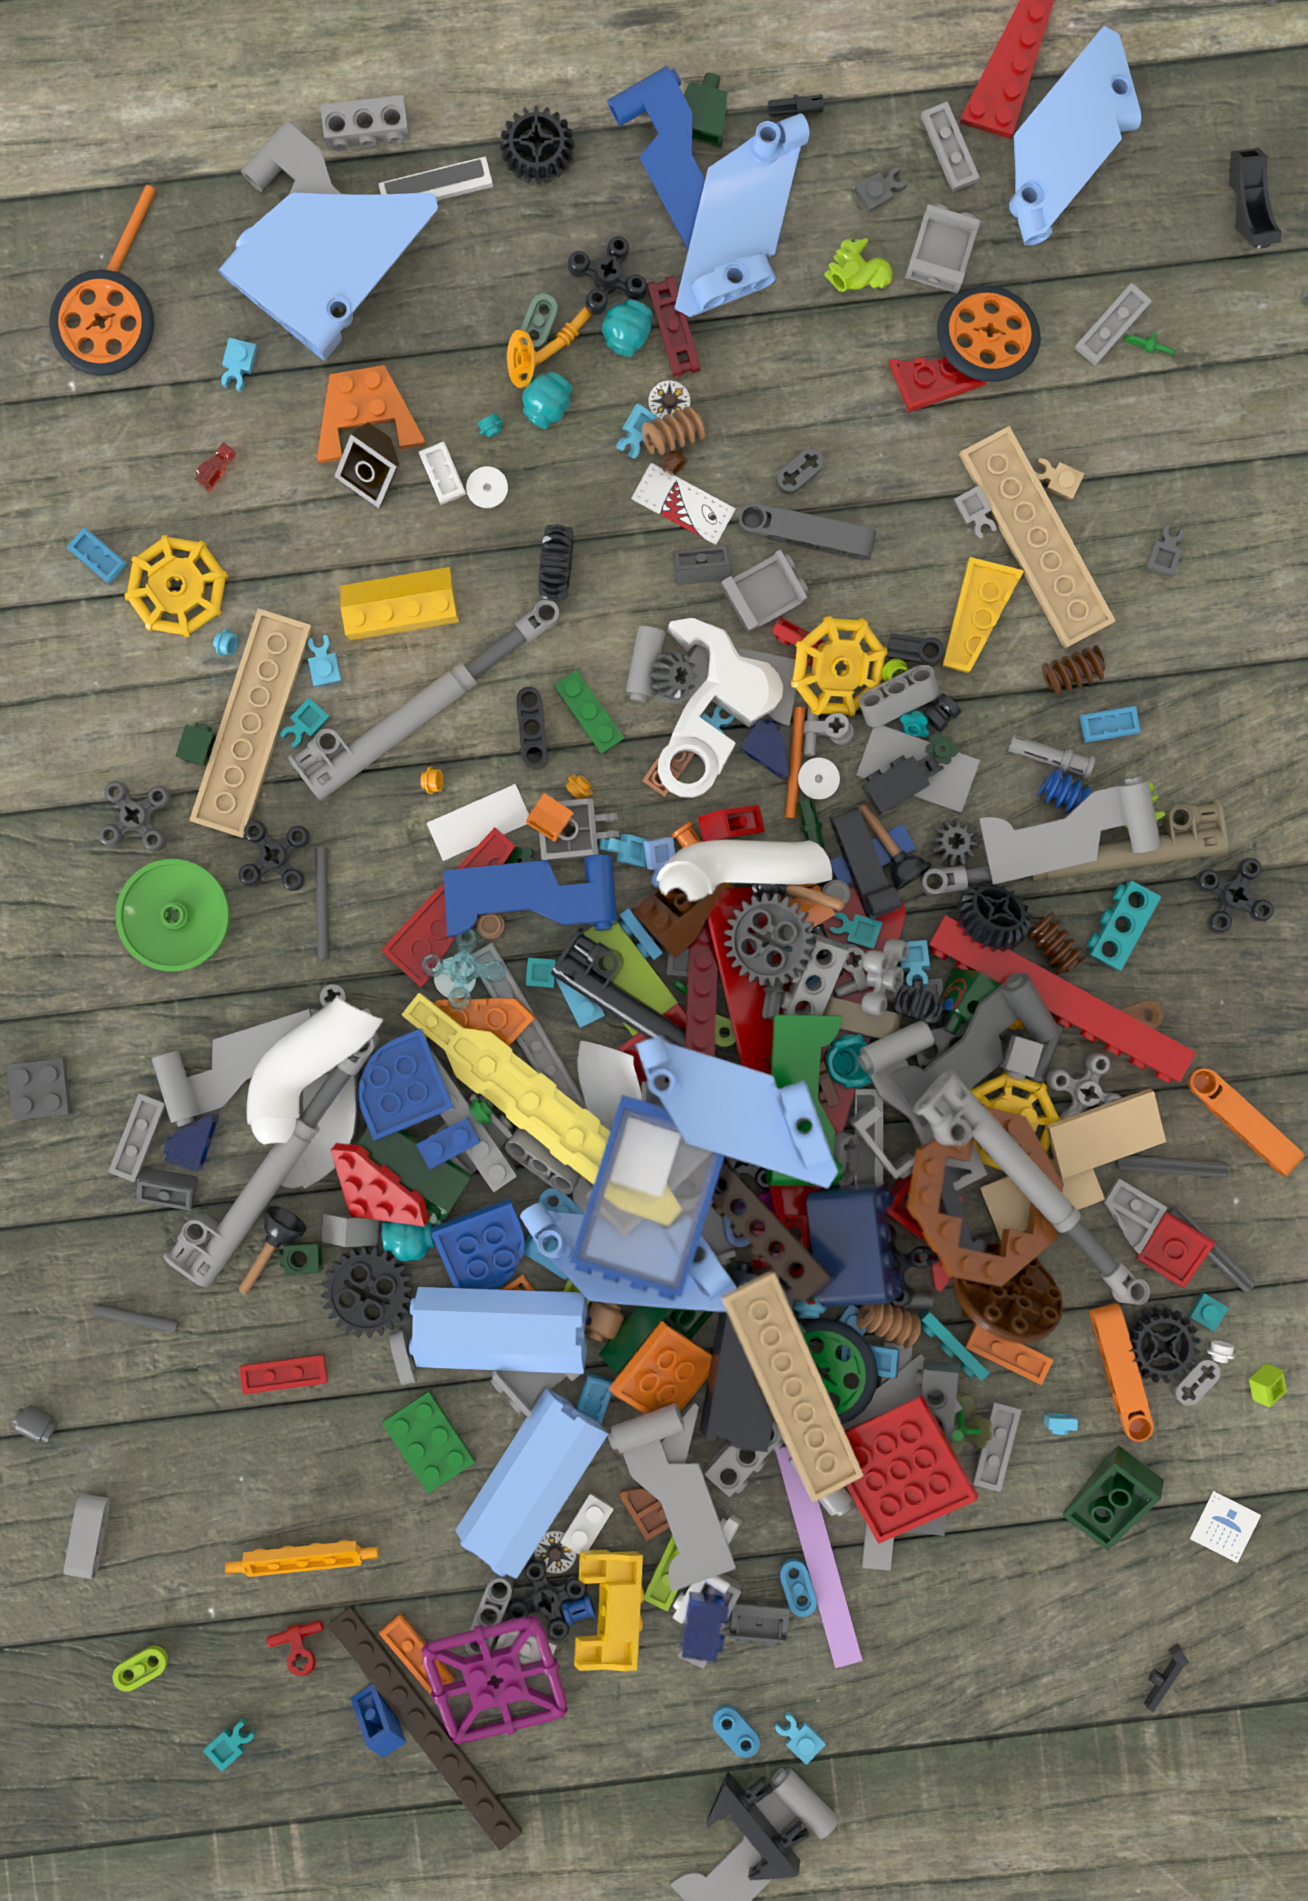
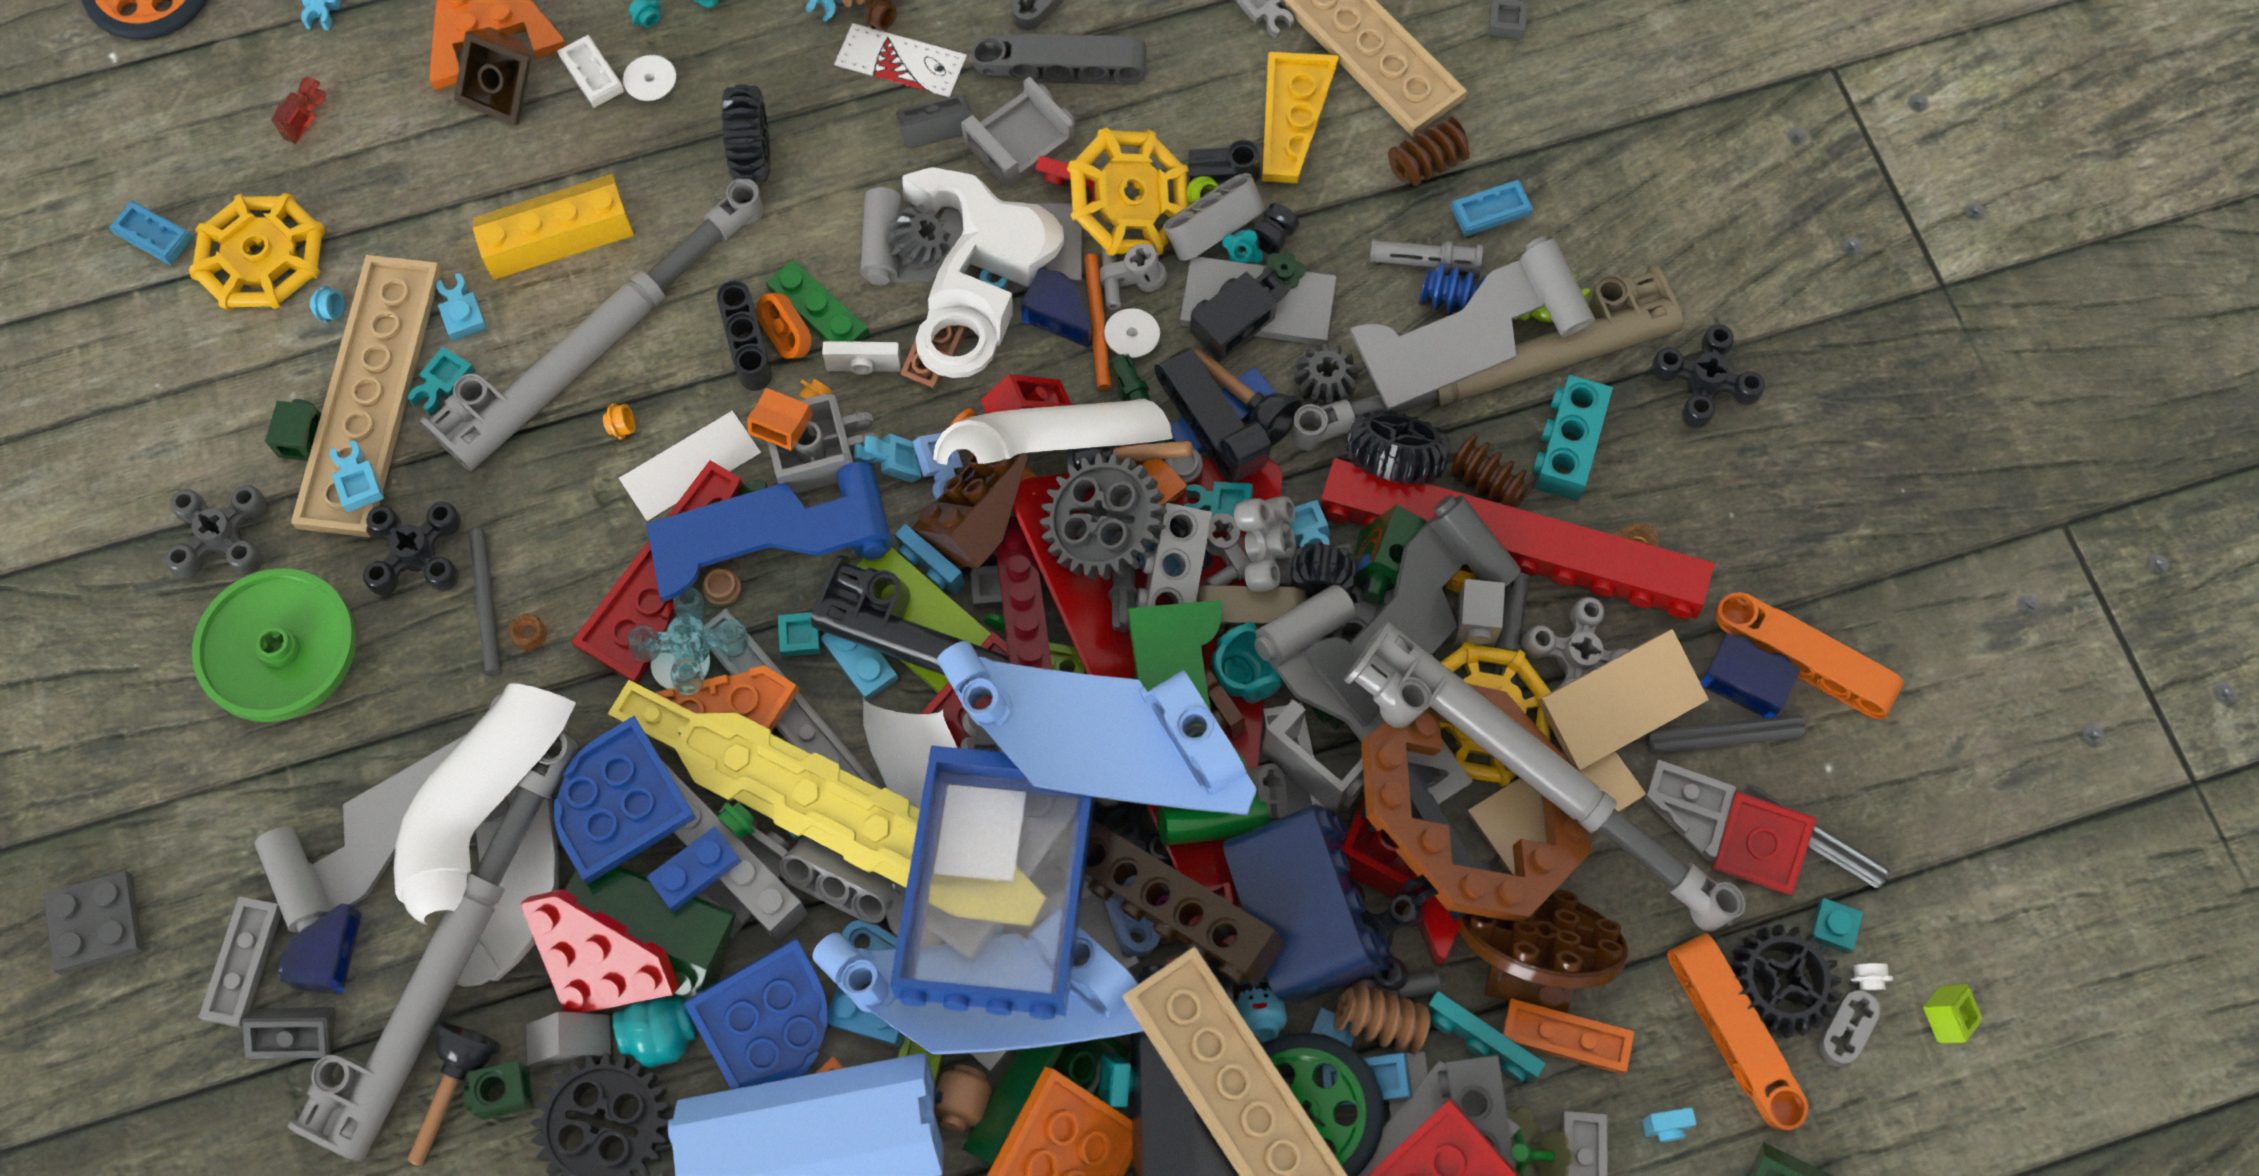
camera: 10 degrees left, 20 degrees down
none -> medium azure plate [330,440,384,513]
none -> clear orange axle [508,613,547,651]
none -> orange plate [756,293,812,359]
none -> white plate [822,341,902,375]
none -> teal plate [1098,1054,1135,1107]
none -> clear blue brick [1700,633,1801,718]

